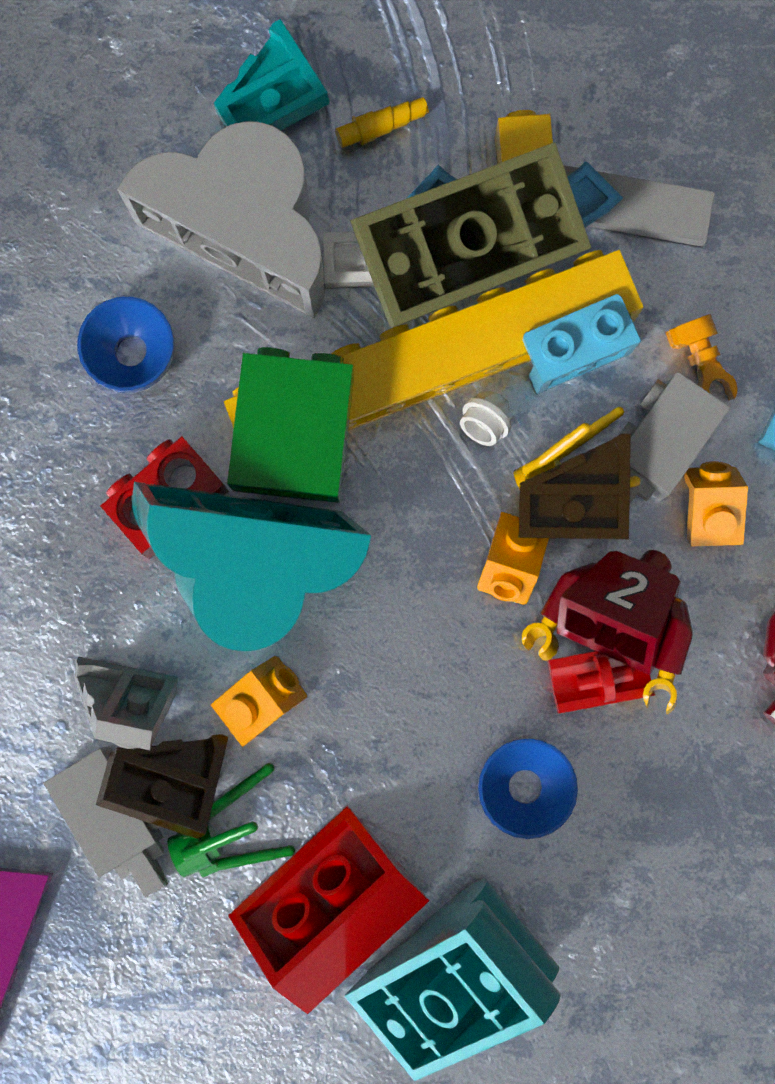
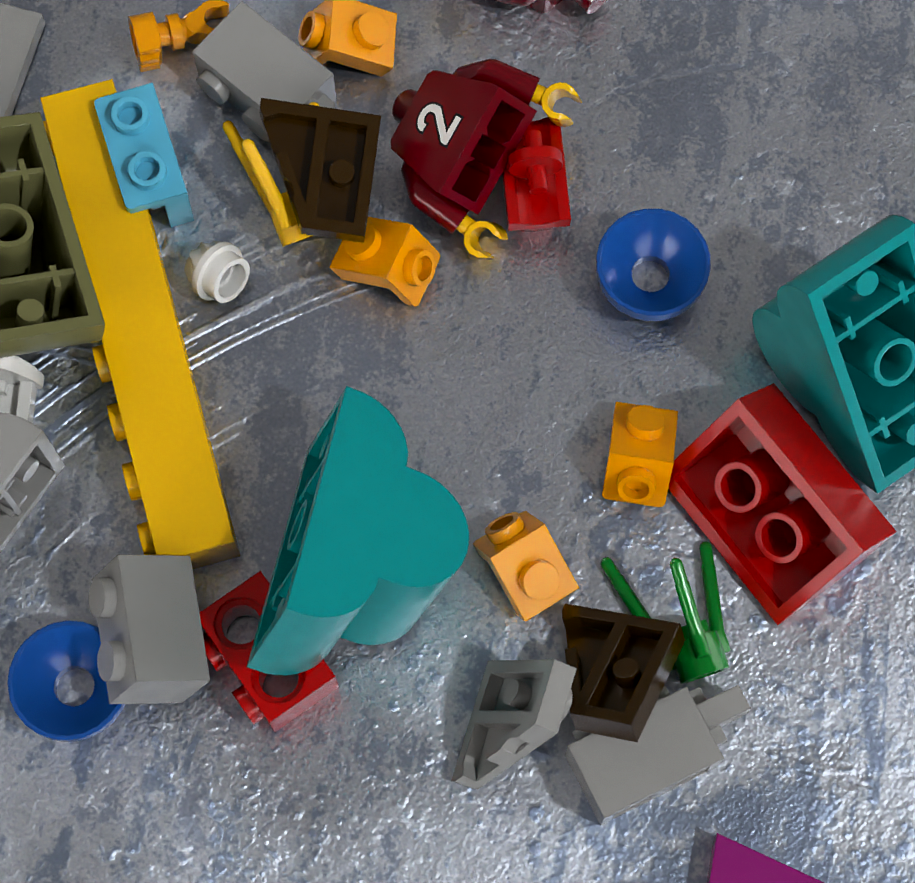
camera: 85 degrees left, 10 degrees down
green brick [227,347,354,503] -> none
none -> light grey brick [88,554,210,704]
none -> light orange bracket [602,402,678,507]

